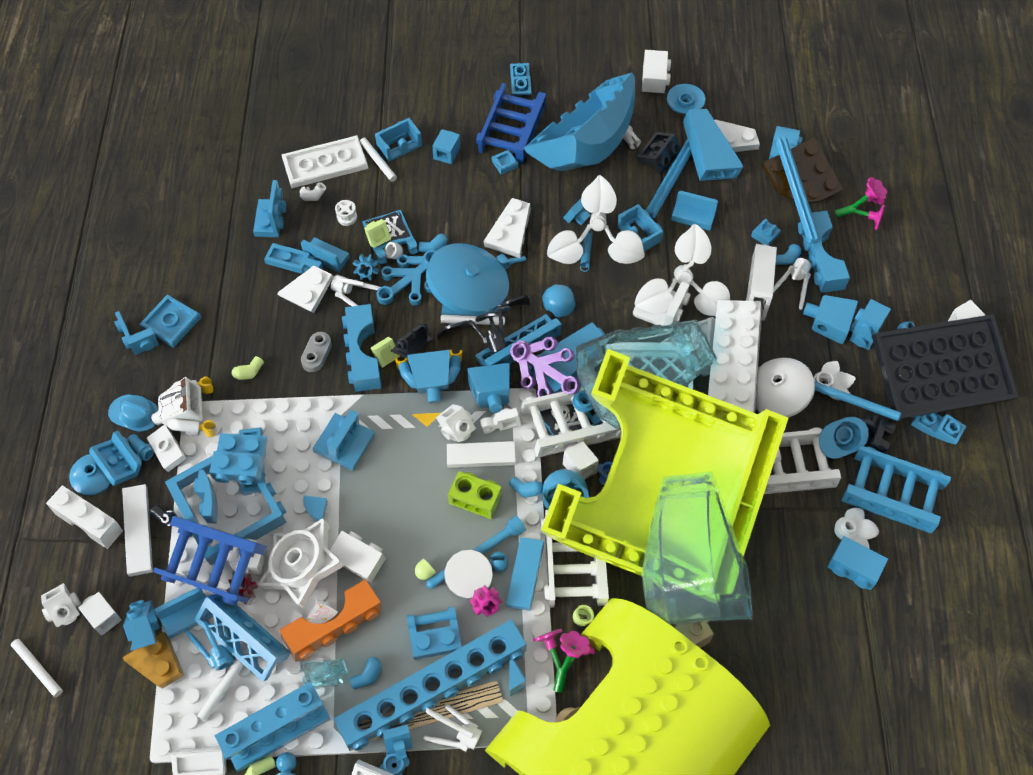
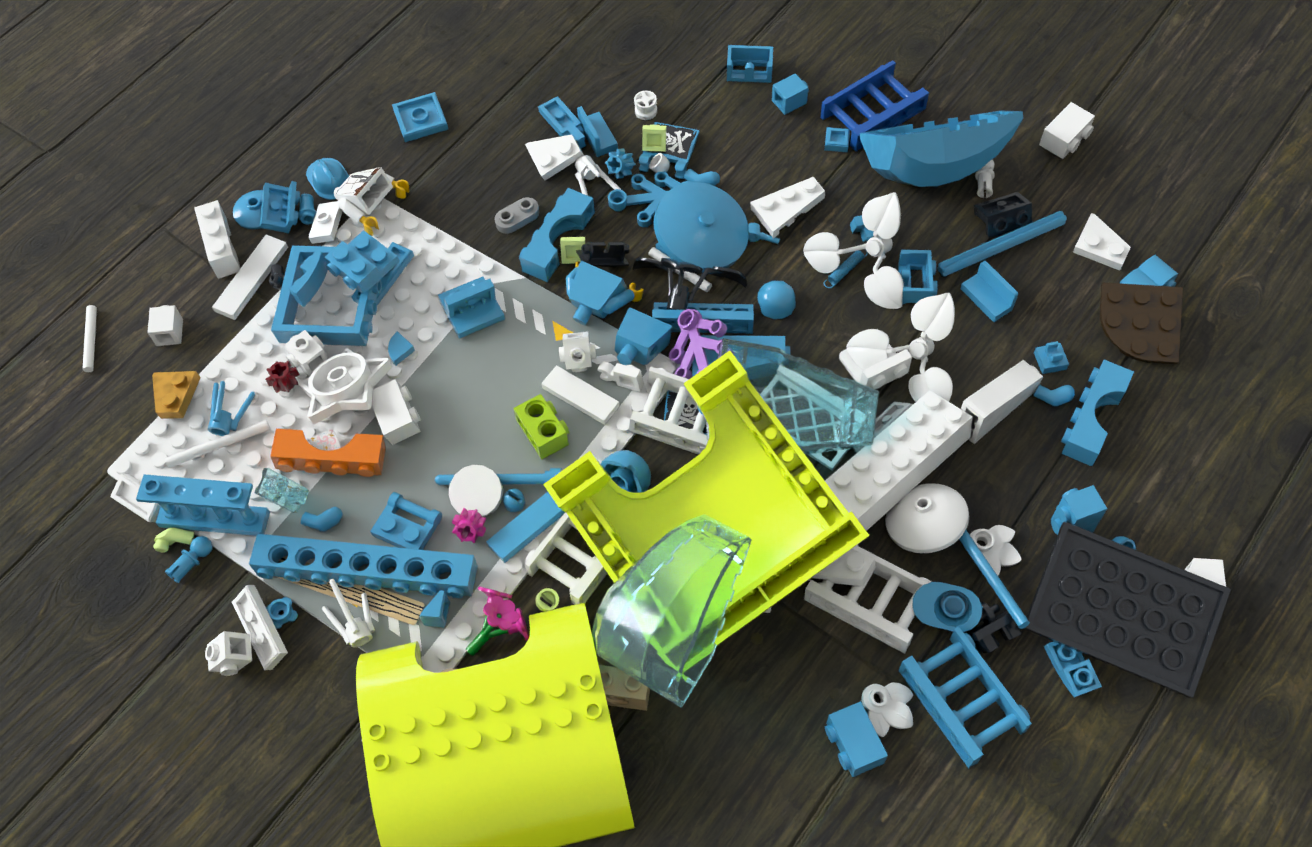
camera: 40 degrees right, 0 degrees up
white brick [41,583,81,627] -> none
dark azure bracket [114,311,159,355] -> none
dark azure window [123,600,160,651] -> none
blue fence [153,516,267,605] -> none
dark azure panel [154,588,213,639] -> none
dark azure fence [194,594,291,681] -> none
yellowish green arm [232,356,264,380] -> none
dark azure bracket [253,180,286,237] -> none
white tile [282,136,368,188] -> none
white arm [299,183,326,201] -> none
white bar [360,138,397,182] -> none
dark azure tile [382,724,412,760] -> none
yellowish green hinge [415,559,436,580] -> none
dark azure arm [509,477,543,498] -> none
dark azure slope [510,63,531,96] -> none
white brick [563,441,599,479] -> none
dark azure dish [667,84,705,114] -> none
dark azure slope [683,108,743,181] -> none
white plant [773,258,811,310] -> none
dark azure axle [776,137,820,244] -> none
dark azure torso [803,295,858,344] -> none
dark pink plant [835,177,887,230] -> none

